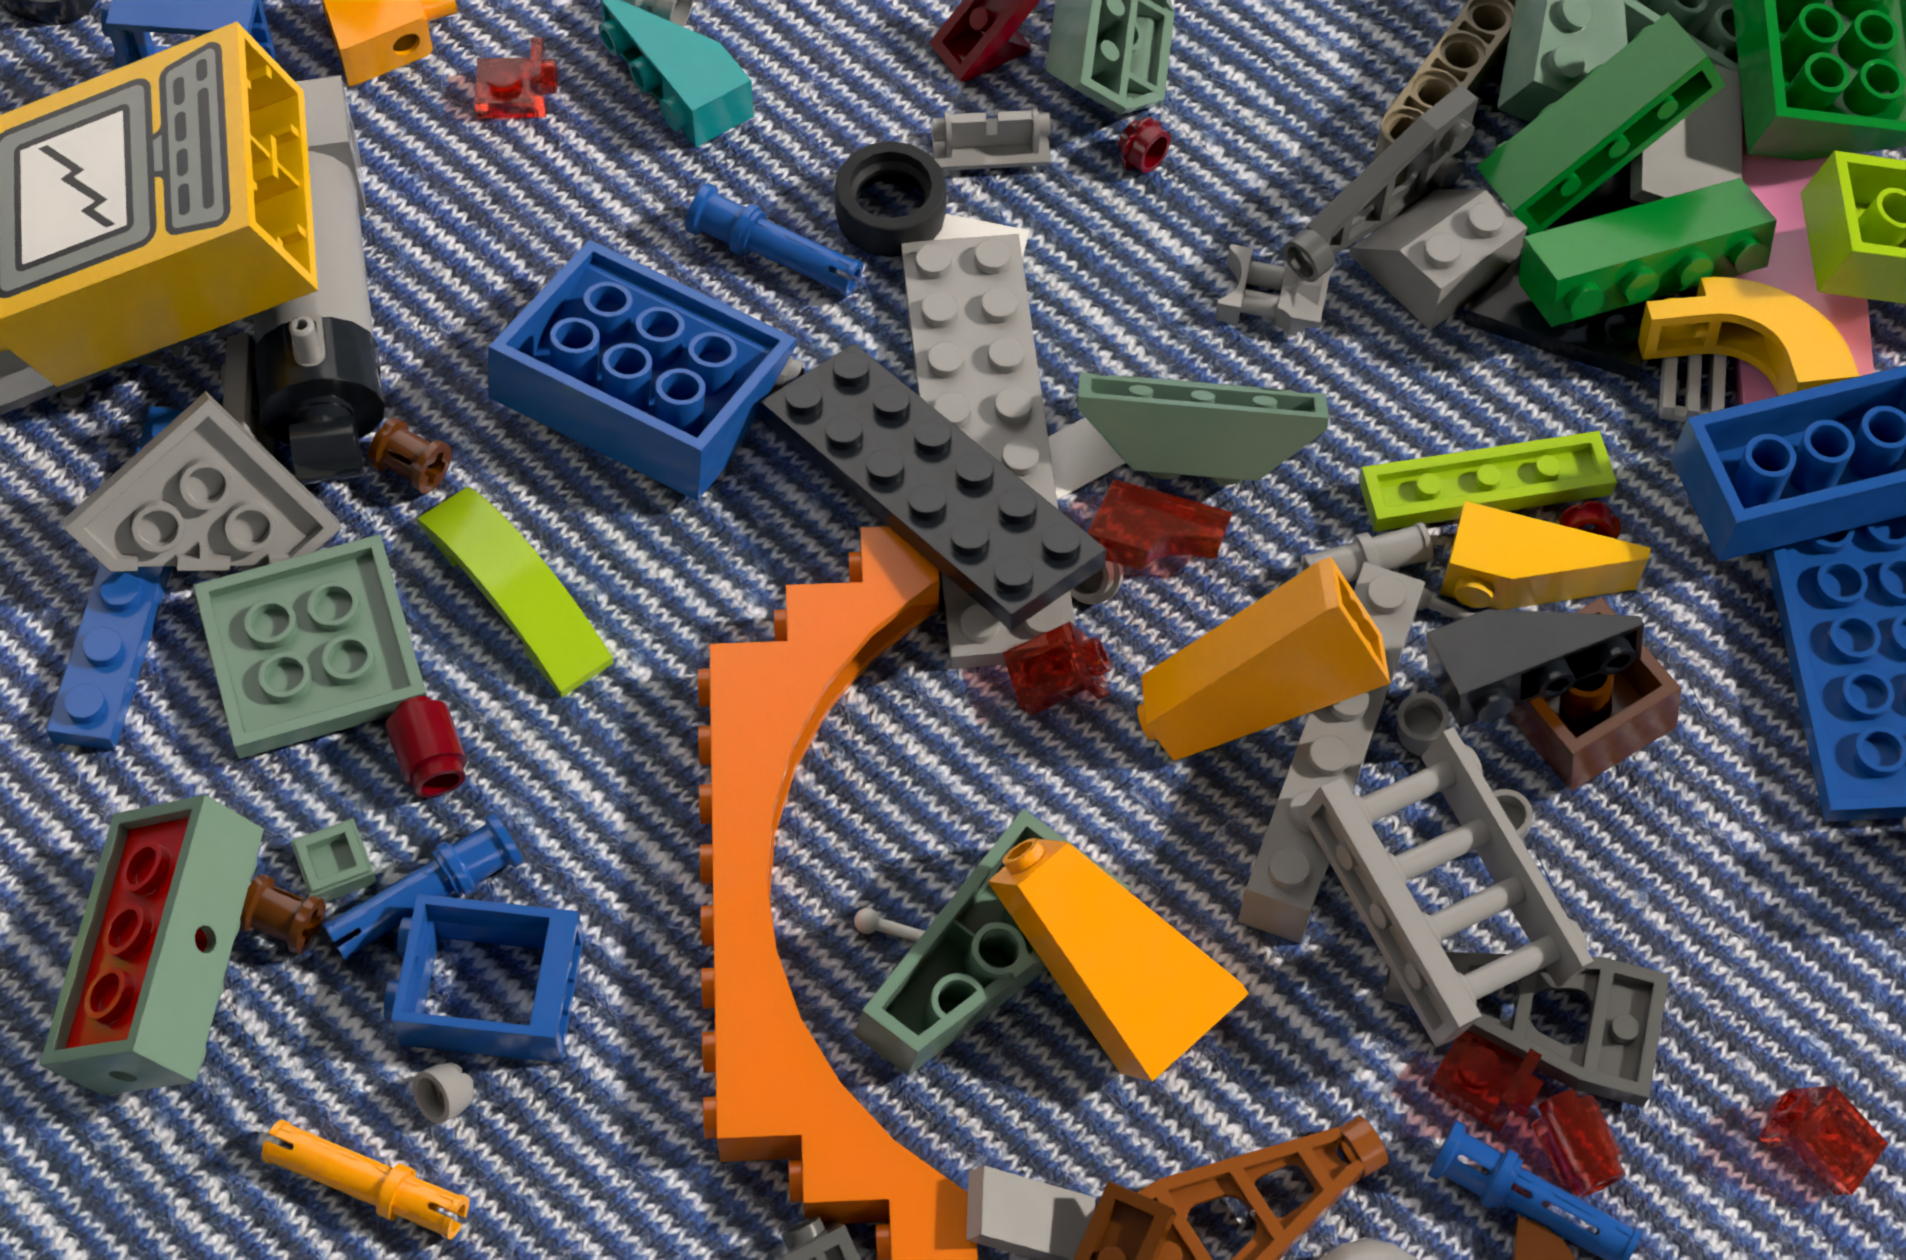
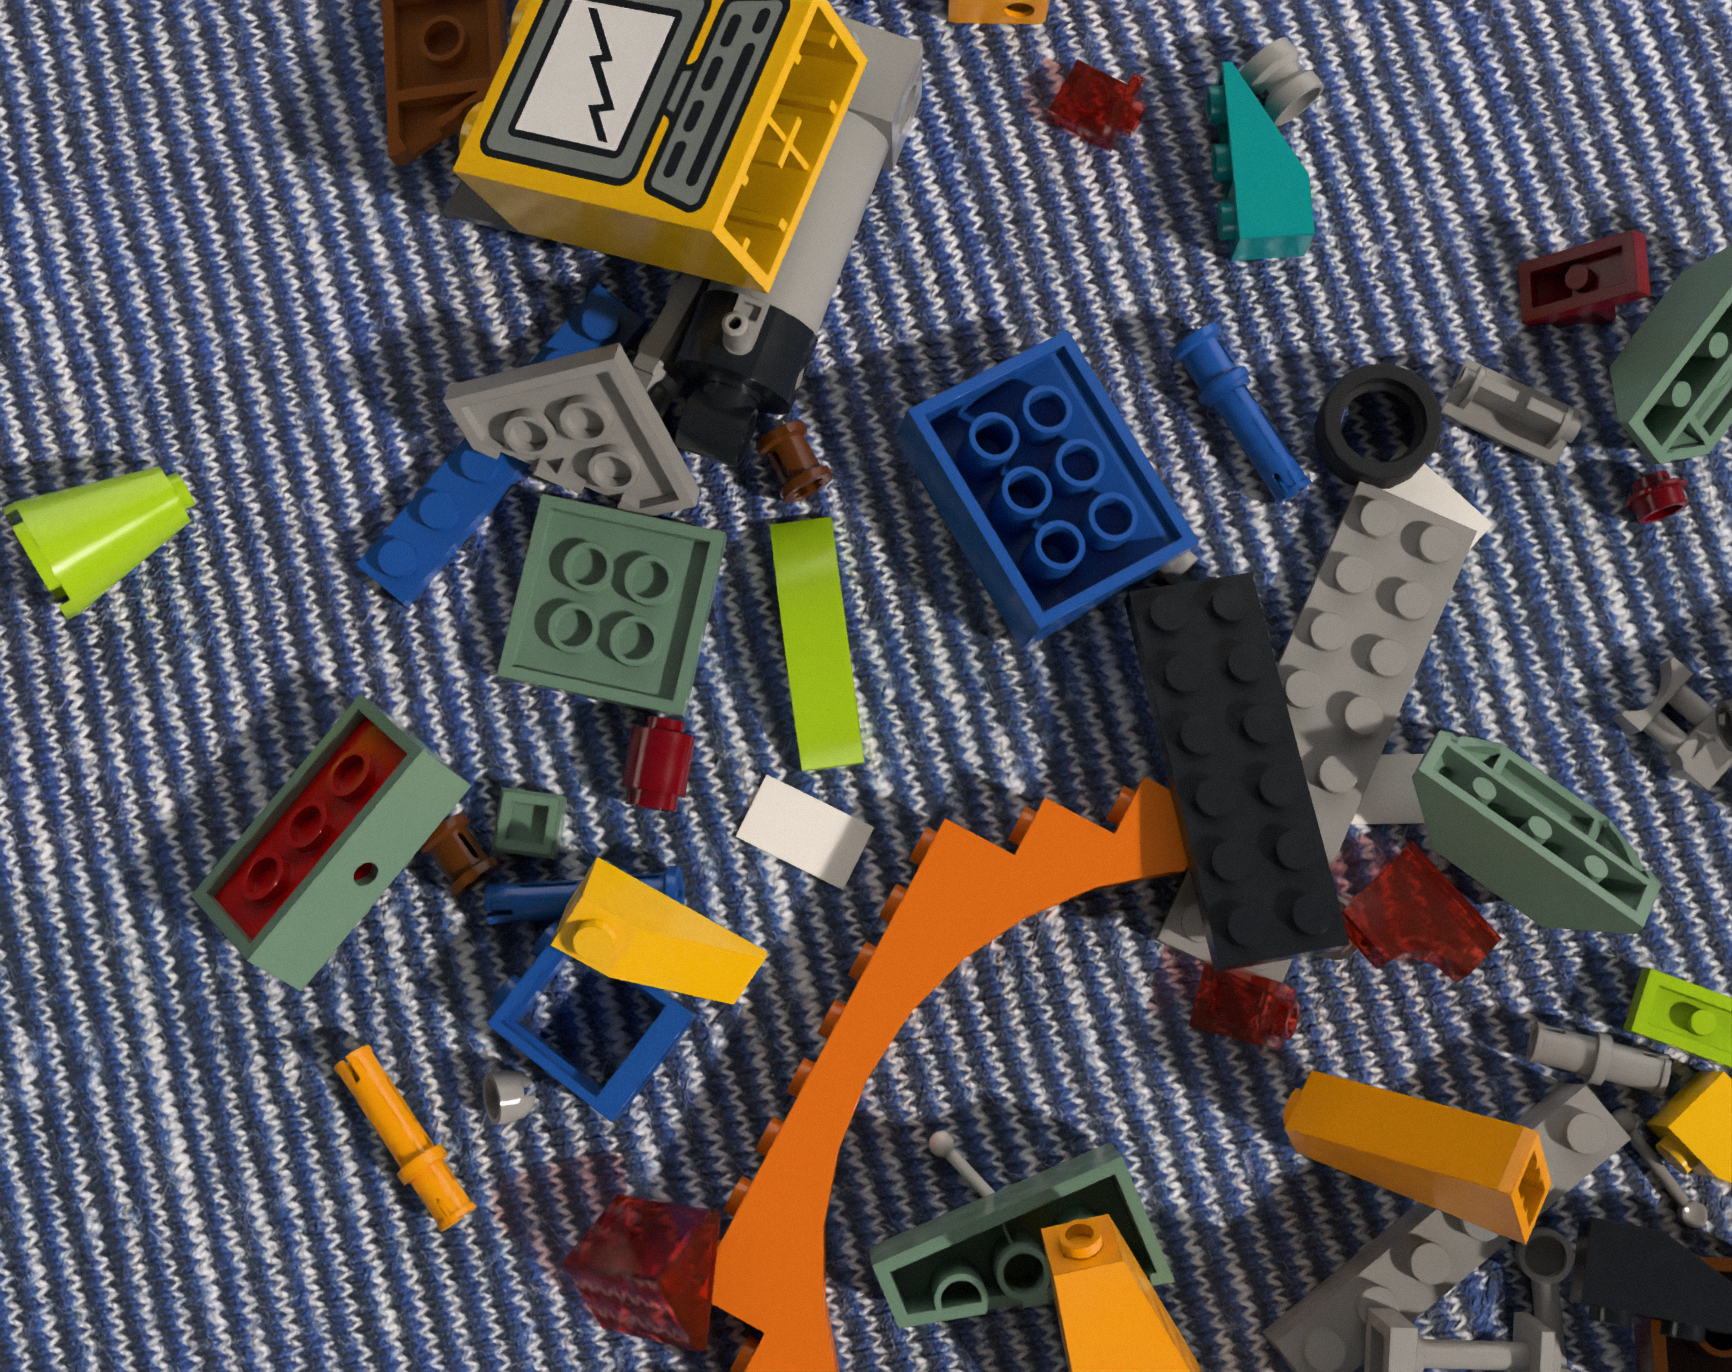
camera: 40 degrees right, 20 degrees up
none -> yellow slope [551,857,767,1005]
none -> clear red slope [562,1194,721,1351]
none -> white sticker [735,775,874,890]

